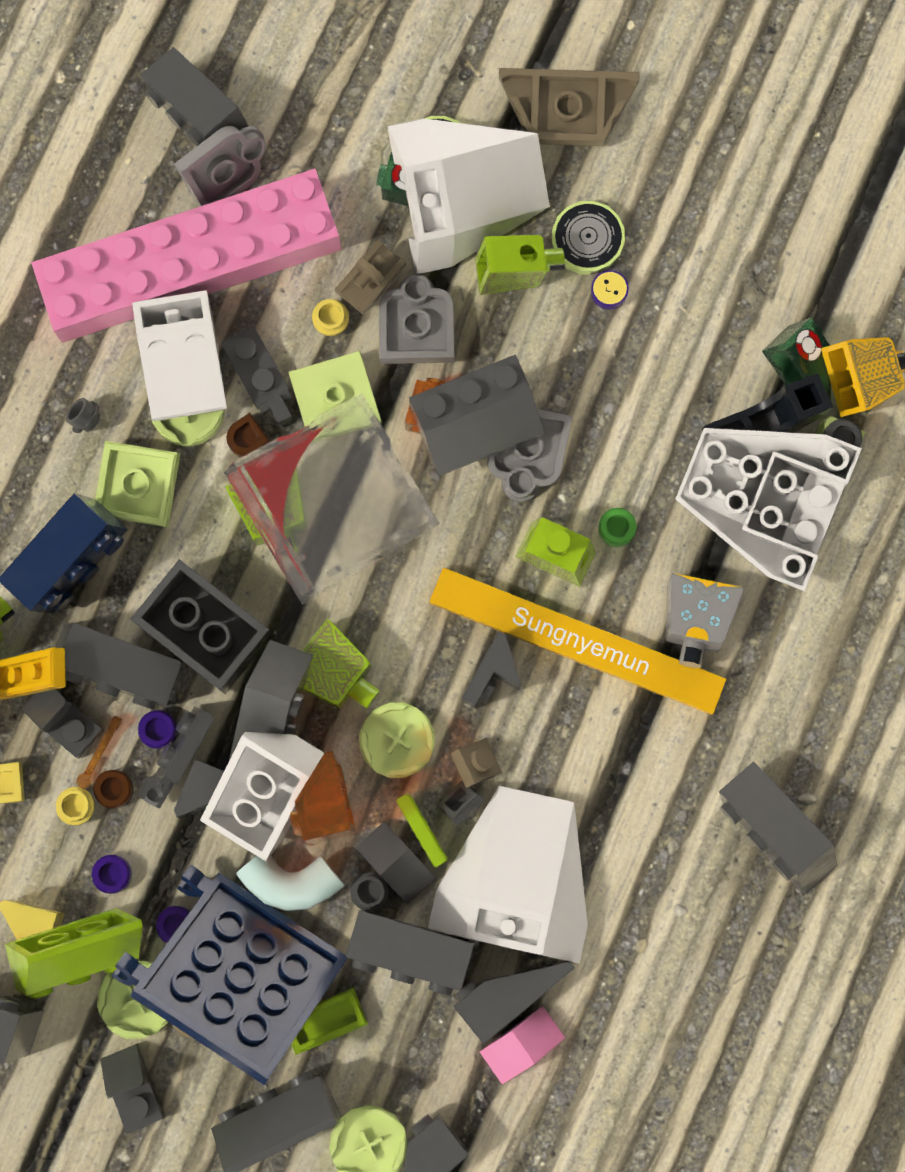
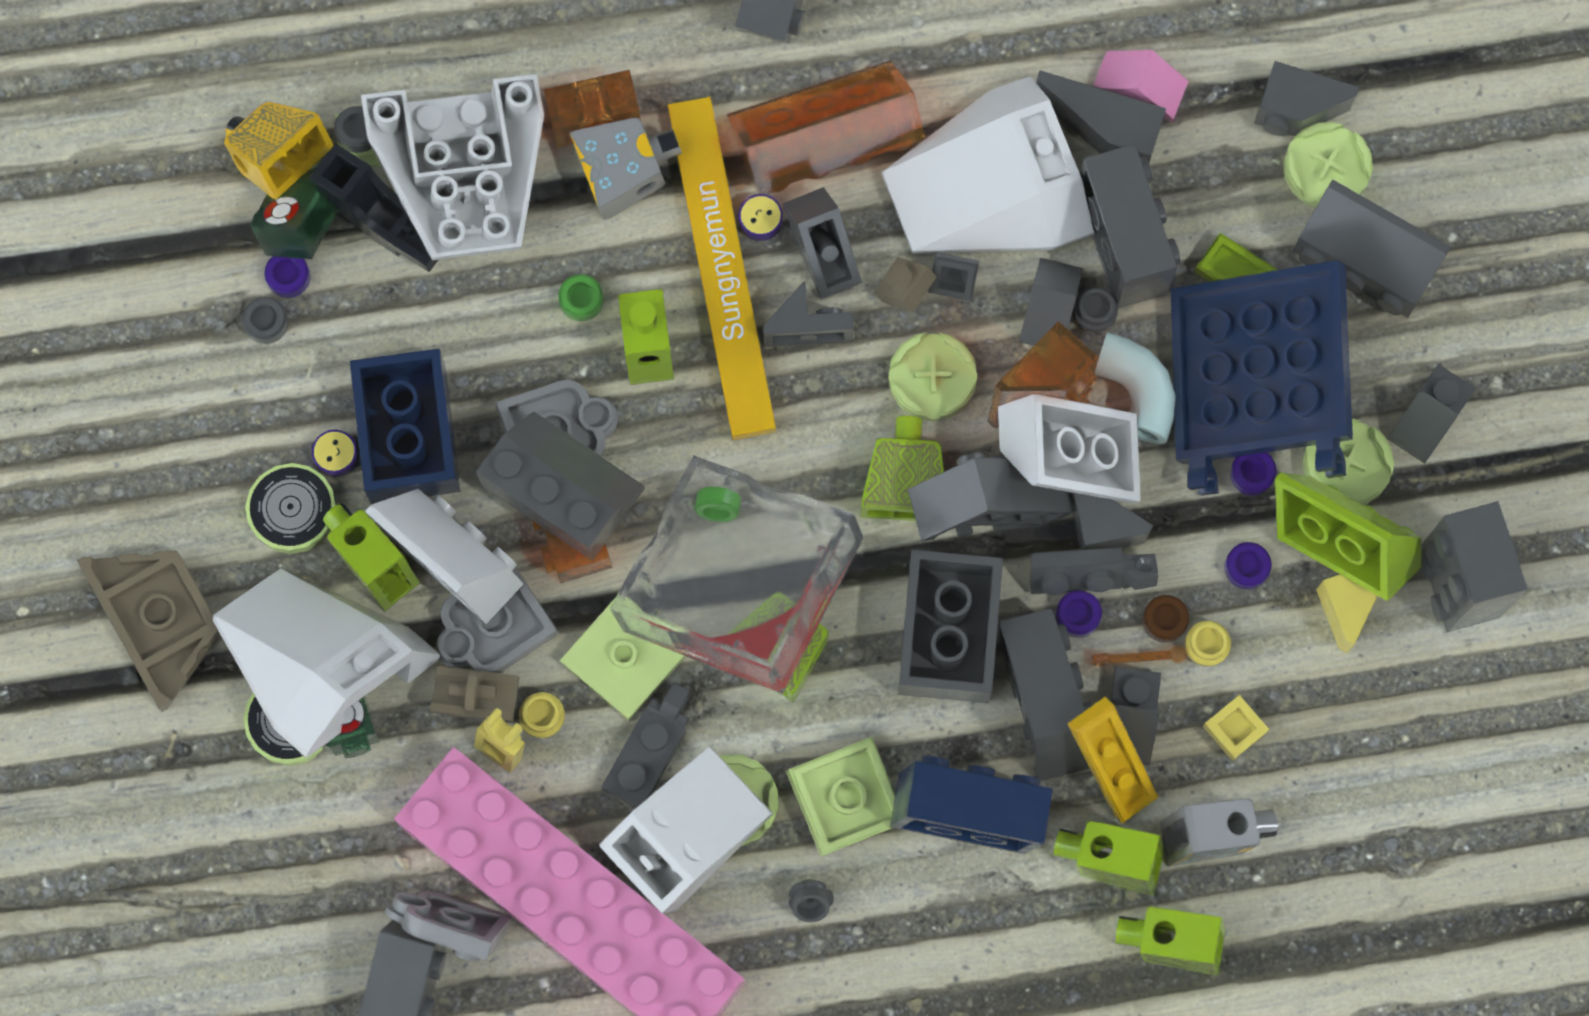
camera: 125 degrees left, 5 degrees down
reddish brown tile [226,413,272,459] -> none
lime tile [396,793,448,868] -> none
none -> dark grey tile [242,297,289,344]
none -> dark purple tile [264,251,311,298]
none -> dark blue brick [350,348,461,504]
none -> white slope [365,489,523,624]
none -> light yellow plate [474,708,525,773]
none -> clear orange brick [543,69,641,148]
none -> bright green tile [694,487,741,522]
none -> clear orange slope [727,60,925,194]
none -> light yellow tile [739,194,783,241]
none -> dark grey slope [783,187,862,299]

